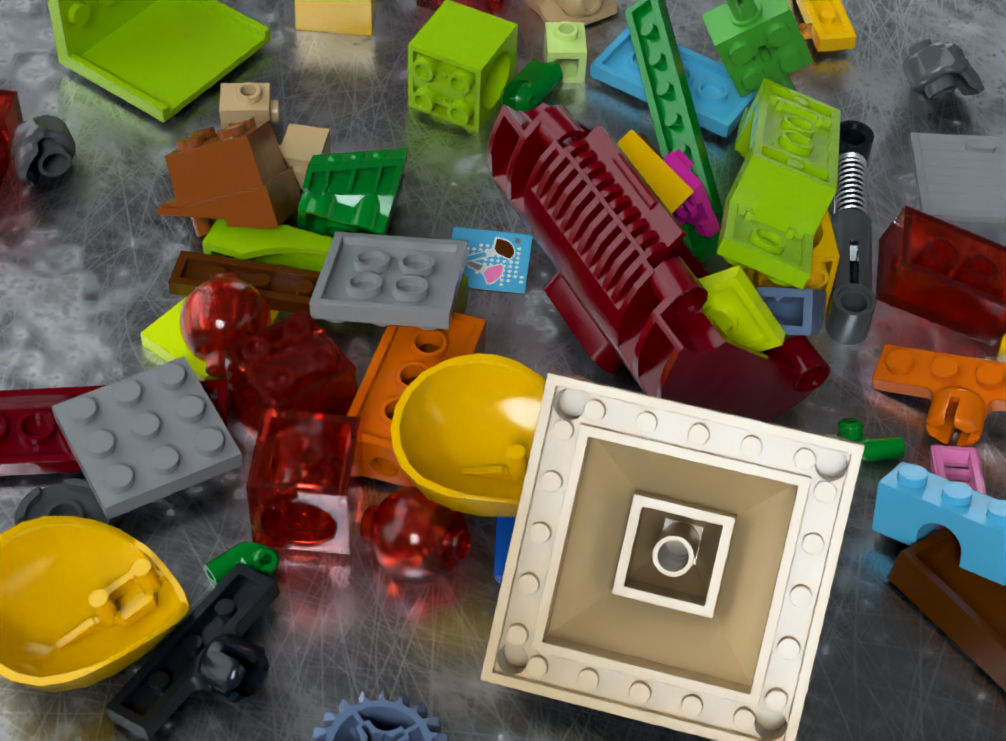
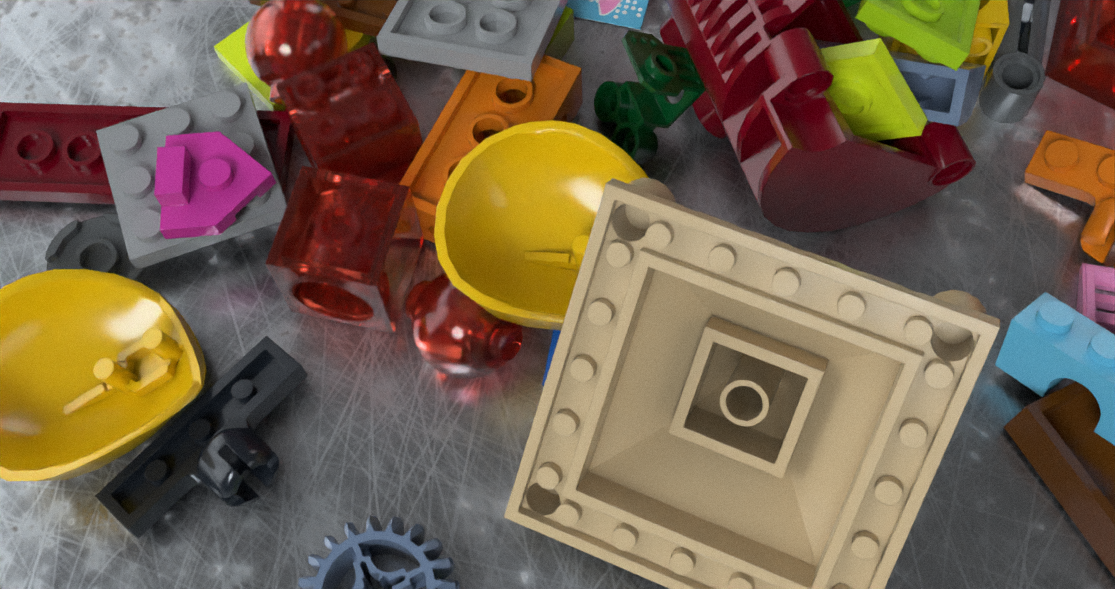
camera: 15 degrees right, 15 degrees up
green arm [203,541,279,586] -> none
green arm [836,418,905,462] -> none
none -> dark pink plate [154,131,276,239]
none -> dark green piece [594,30,706,165]

